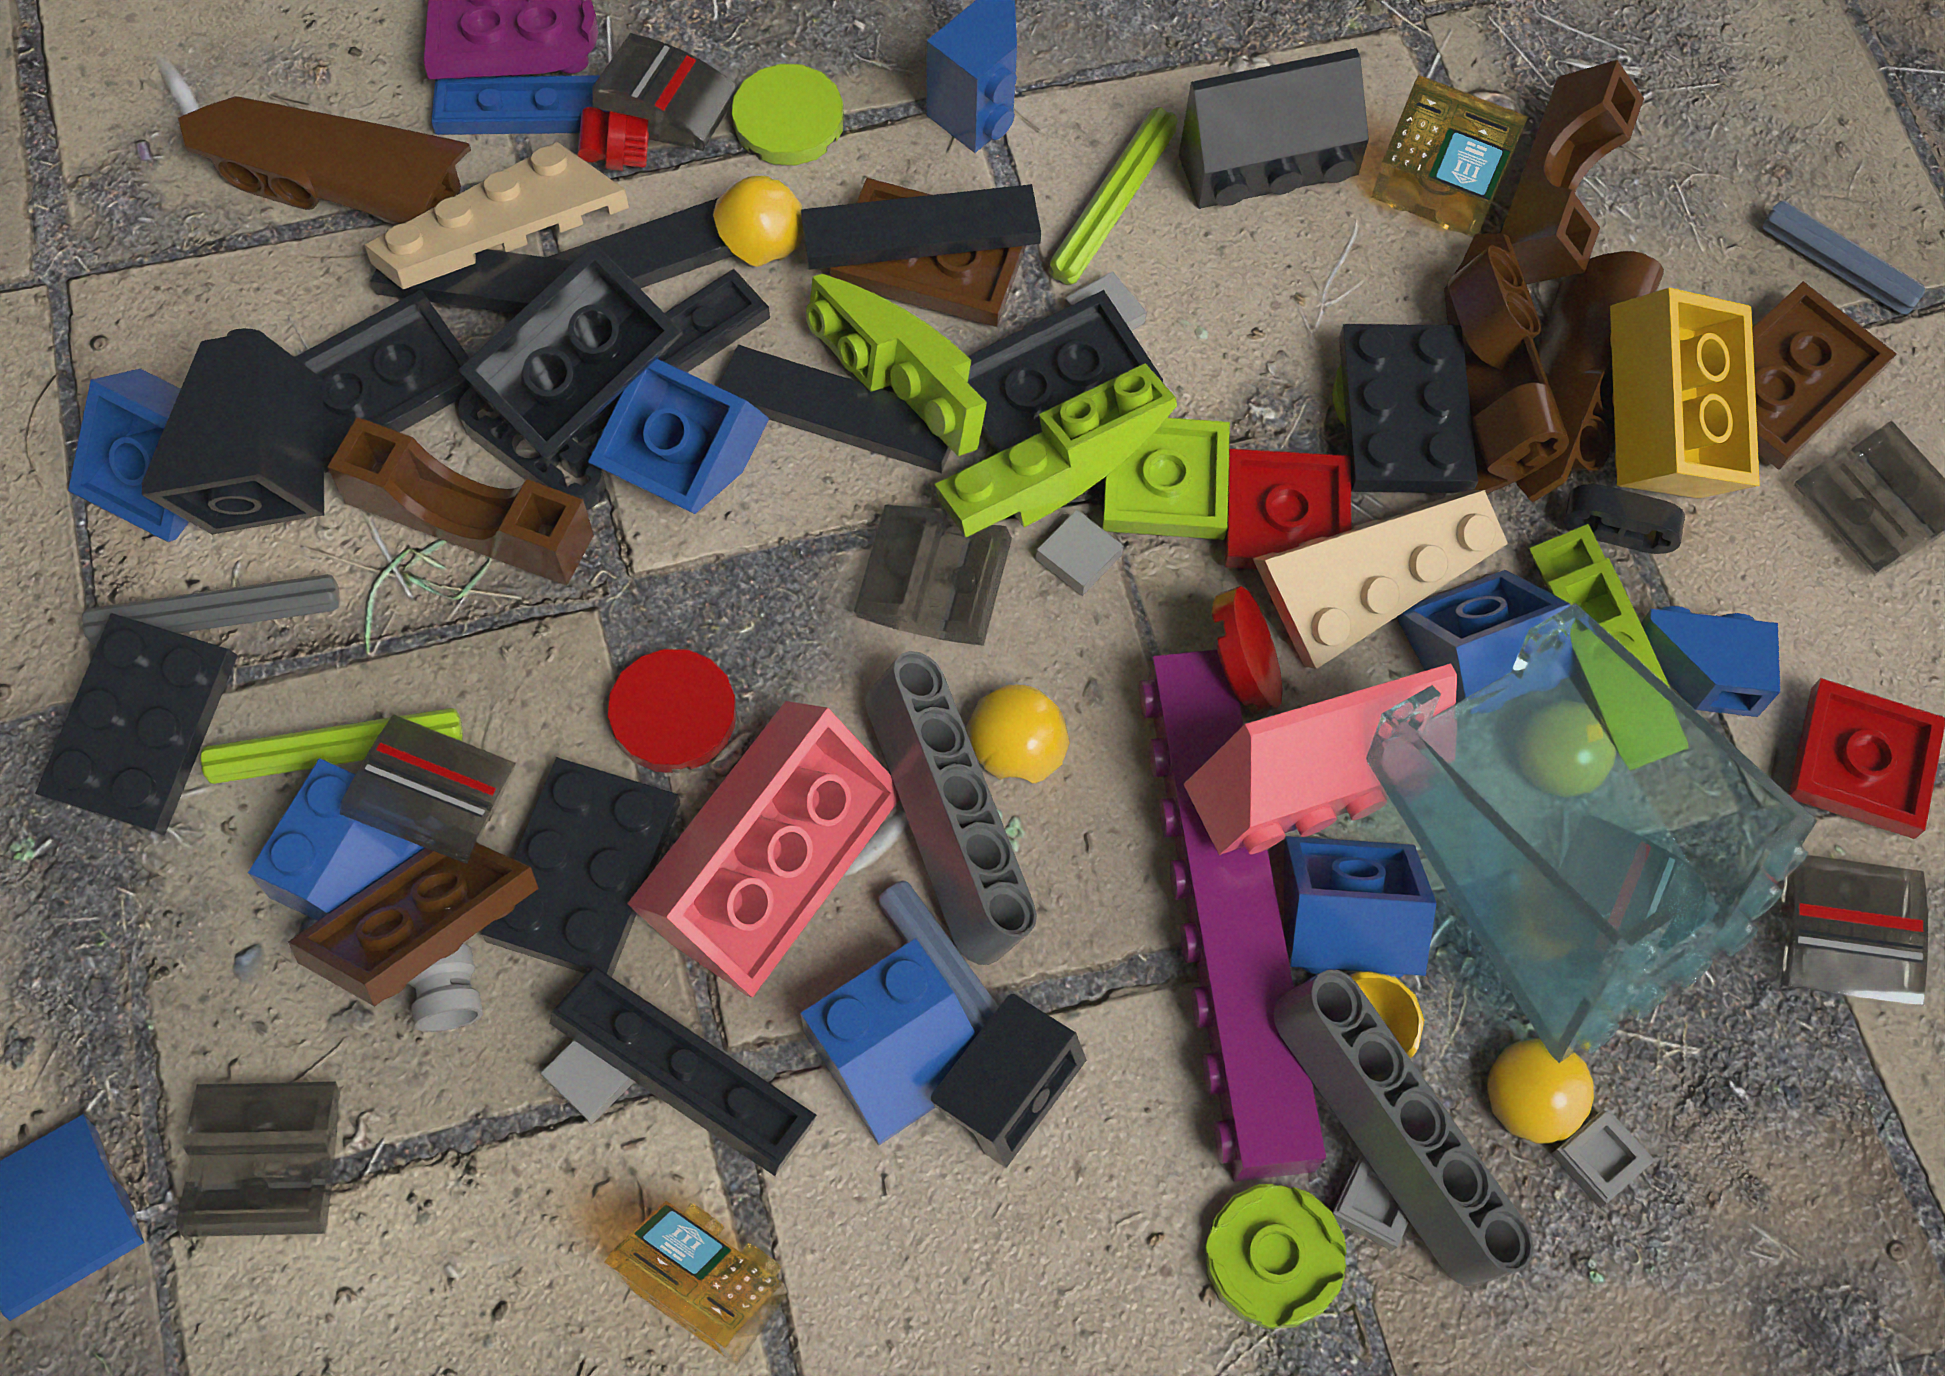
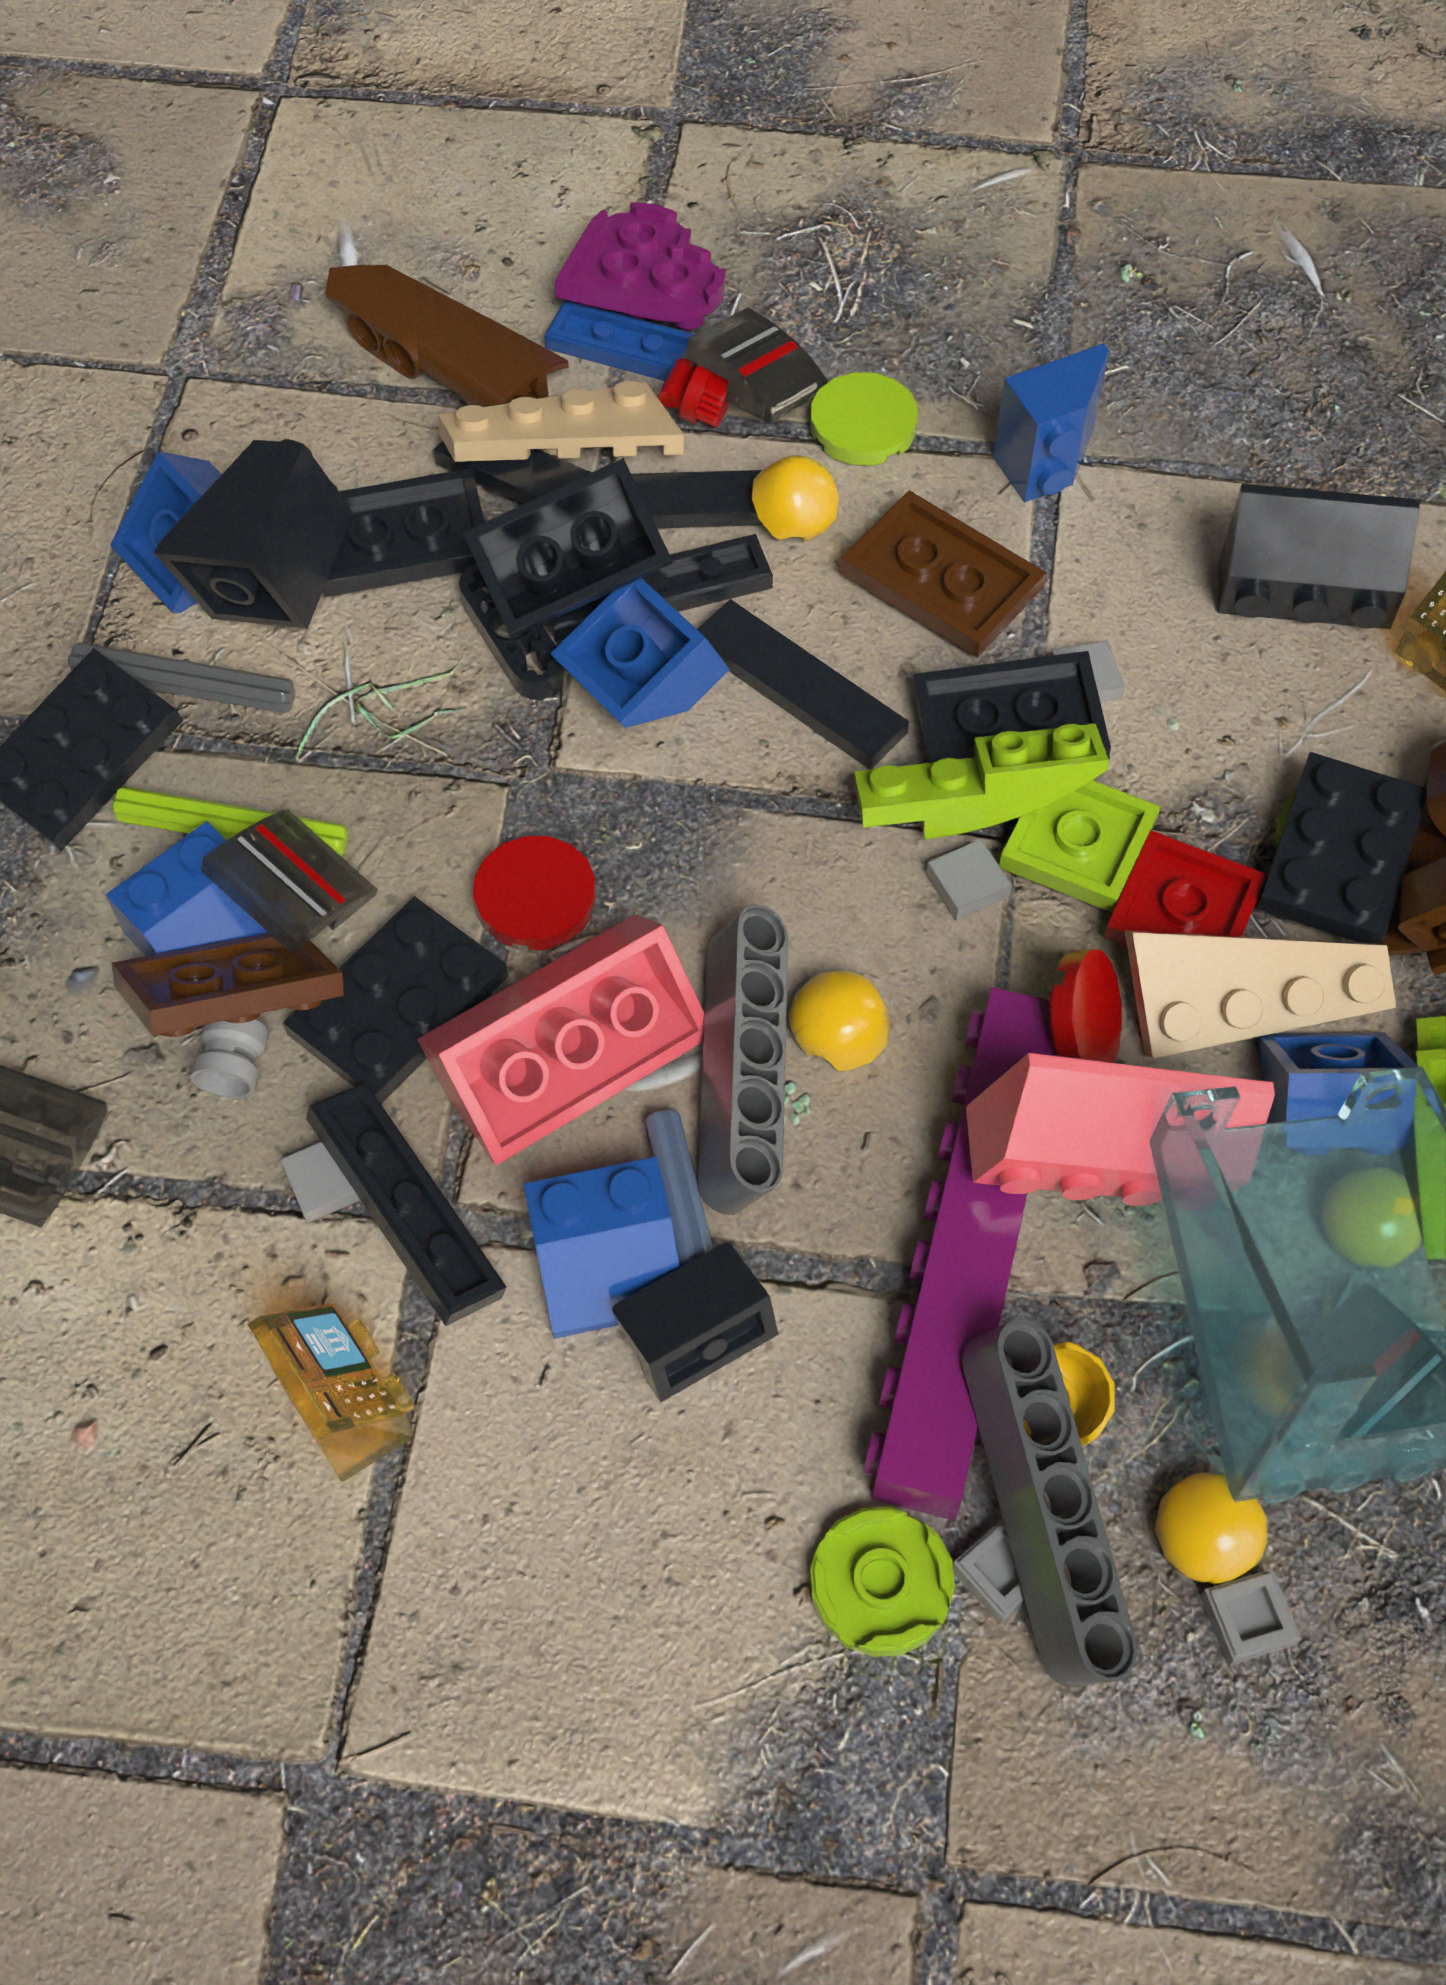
camera: 25 degrees right, 5 degrees down
reddish brown arch [327,417,594,586] -> none
black tile [801,184,1041,270] -> none
lime slope [806,274,987,456] -> none
clear smoke slope [854,505,1012,646] -> none
lime axle [1049,107,1178,285] -> none
blue slope [1284,836,1437,978] -> none

